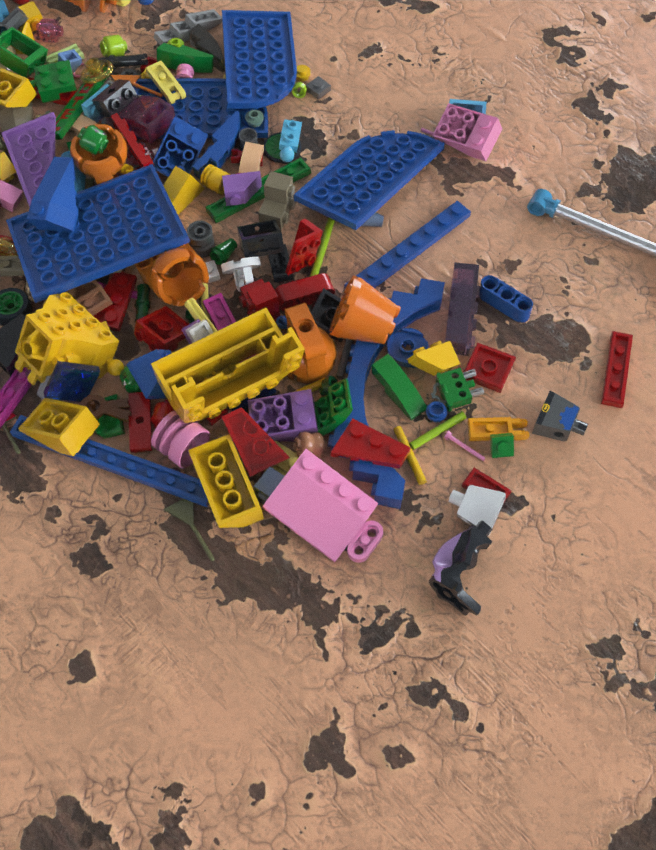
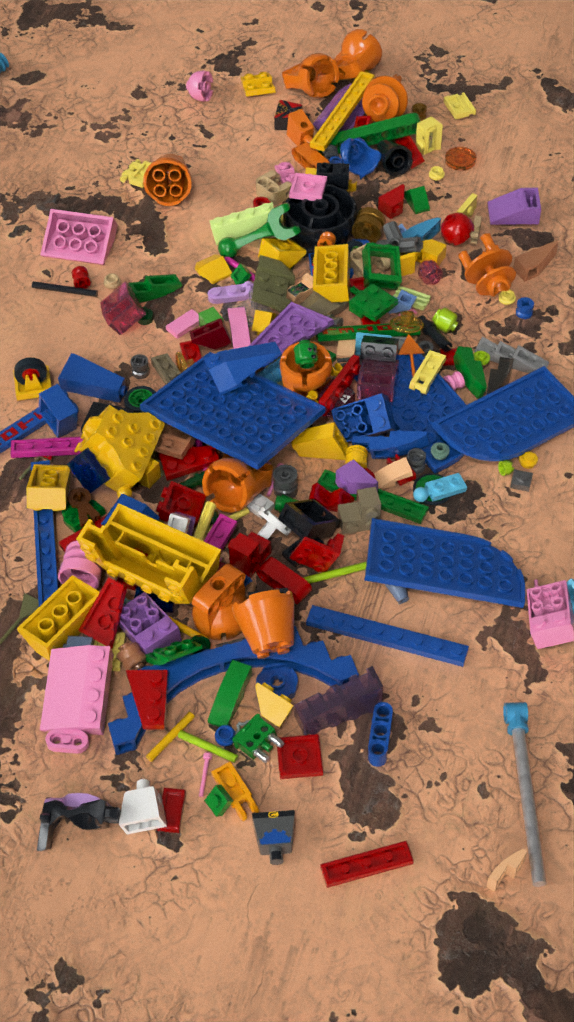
camera: 60 degrees right, 10 degrees down
none -> red slope [309,483,354,512]

